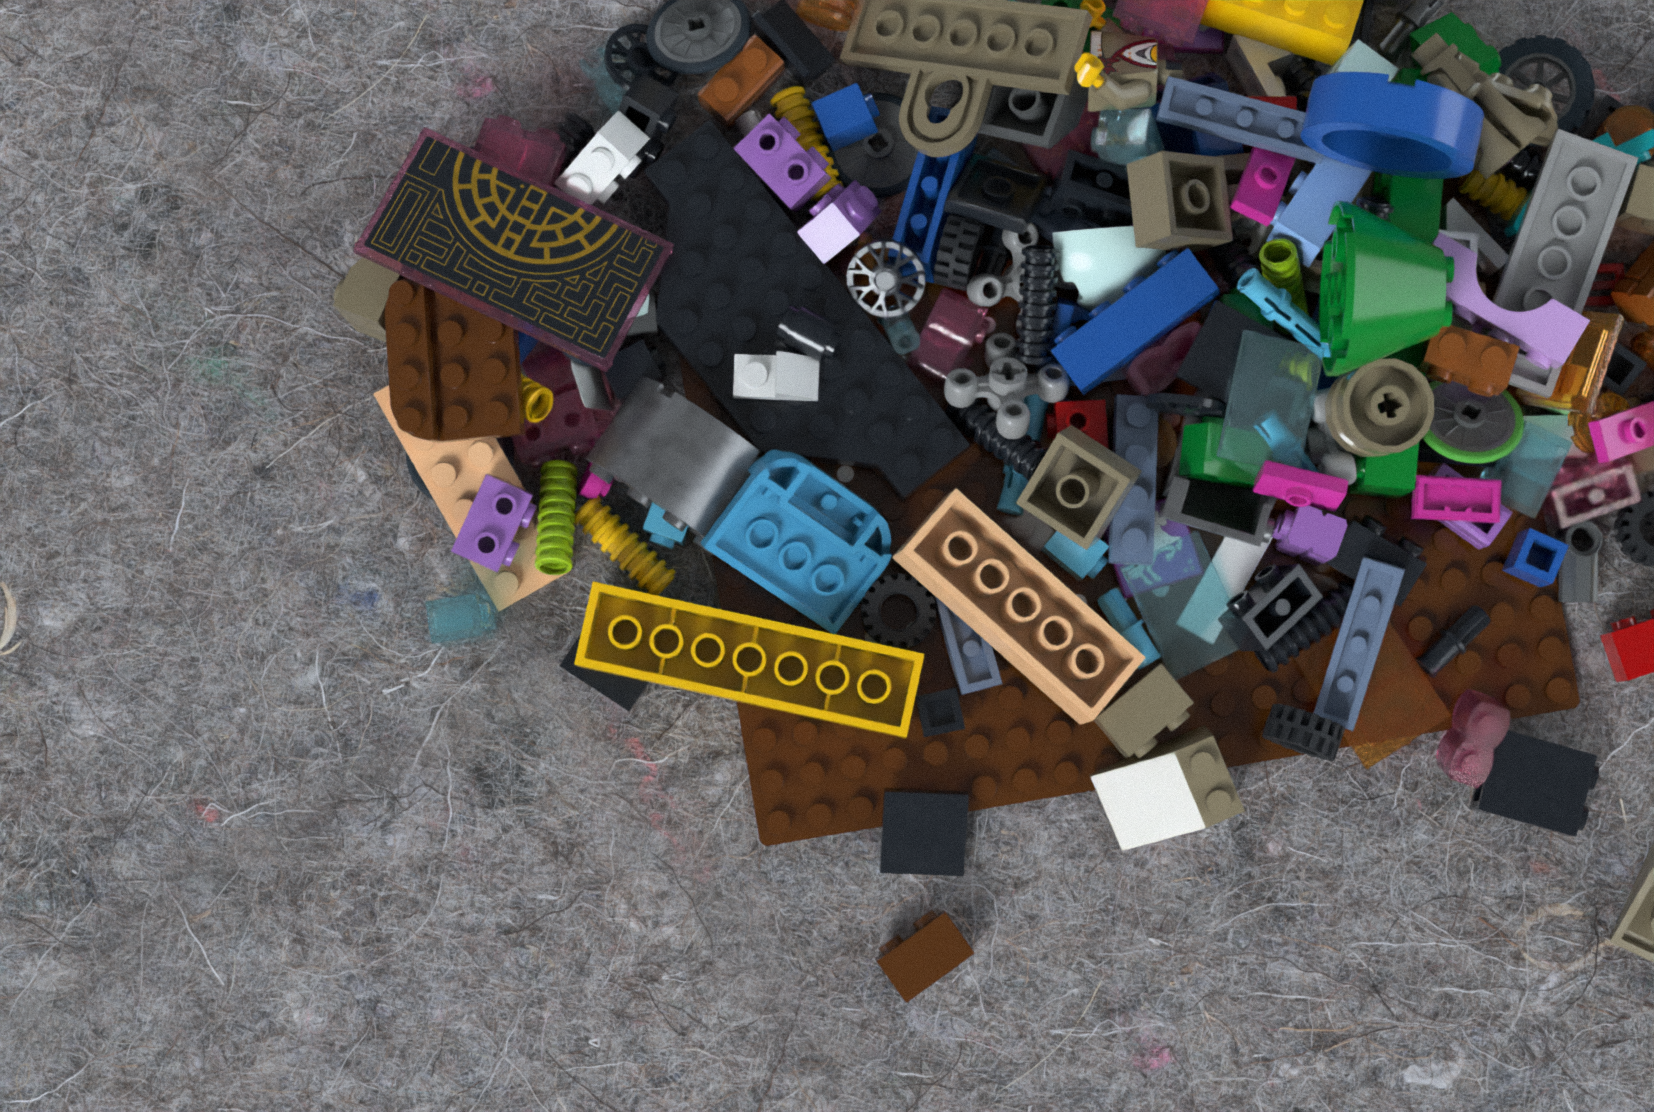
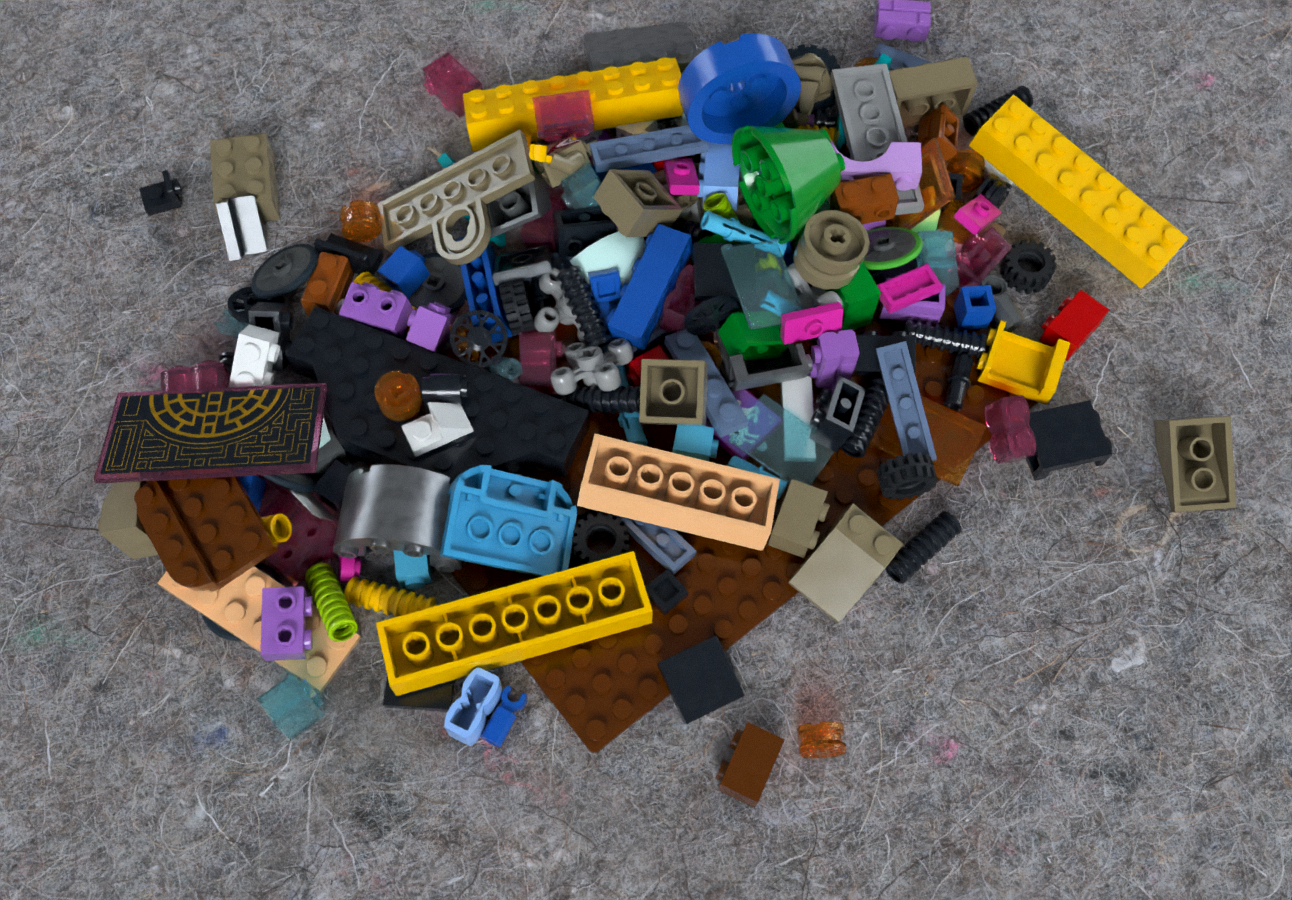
camera: 30 degrees left, 20 degrees down
none -> clear orange wheel [375,370,422,421]
none -> light blue brick [444,667,502,746]
none -> blue bar [481,685,527,748]
none -> blue tile [588,267,622,304]
none -> clear orange wheel [797,721,847,759]
none -> black piece [885,511,962,584]
none -> black piece [903,317,987,360]
none -> yellow panel [976,320,1070,405]

